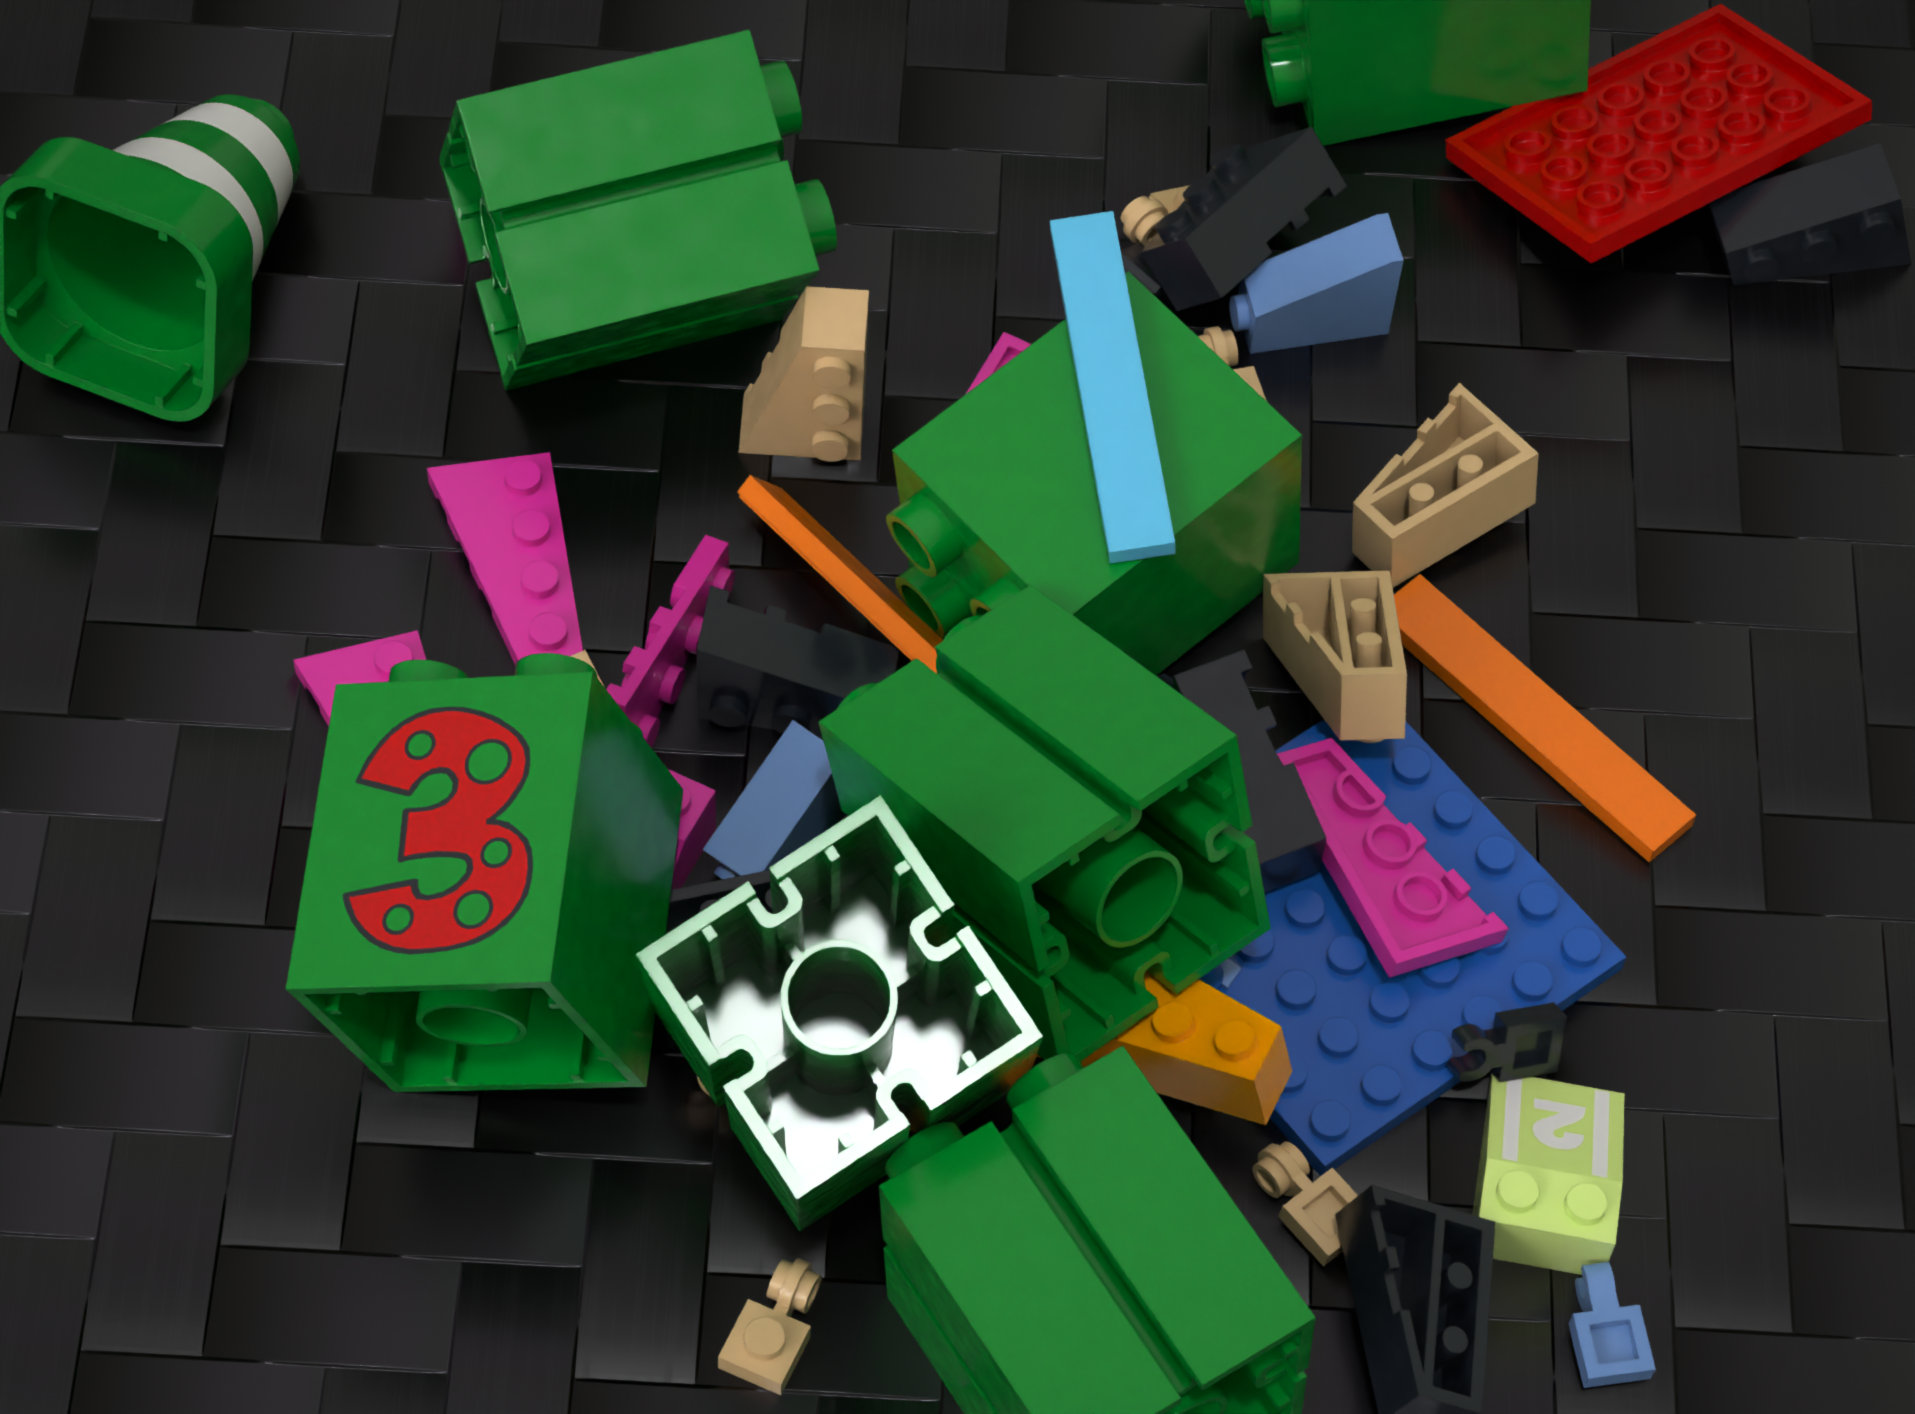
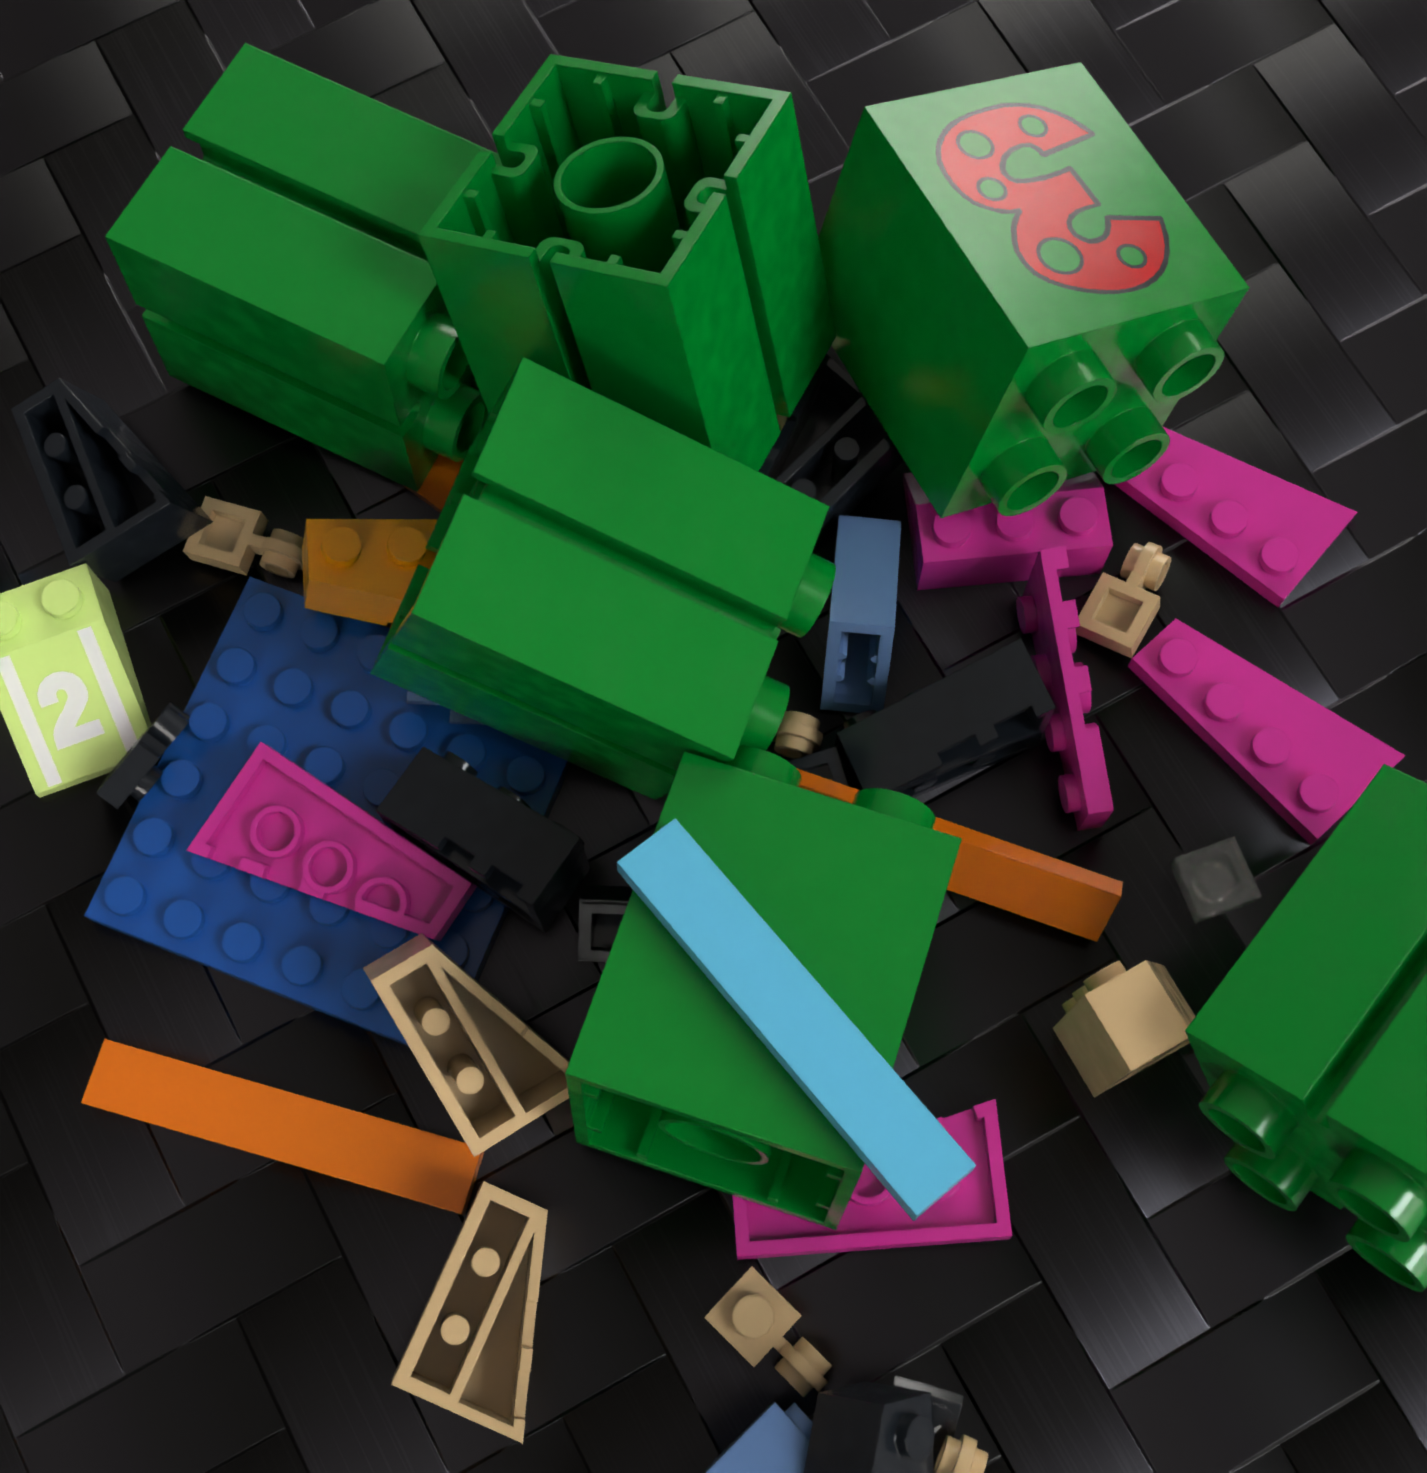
camera: 155 degrees right, 15 degrees up
none -> clear plate [1169,836,1261,924]

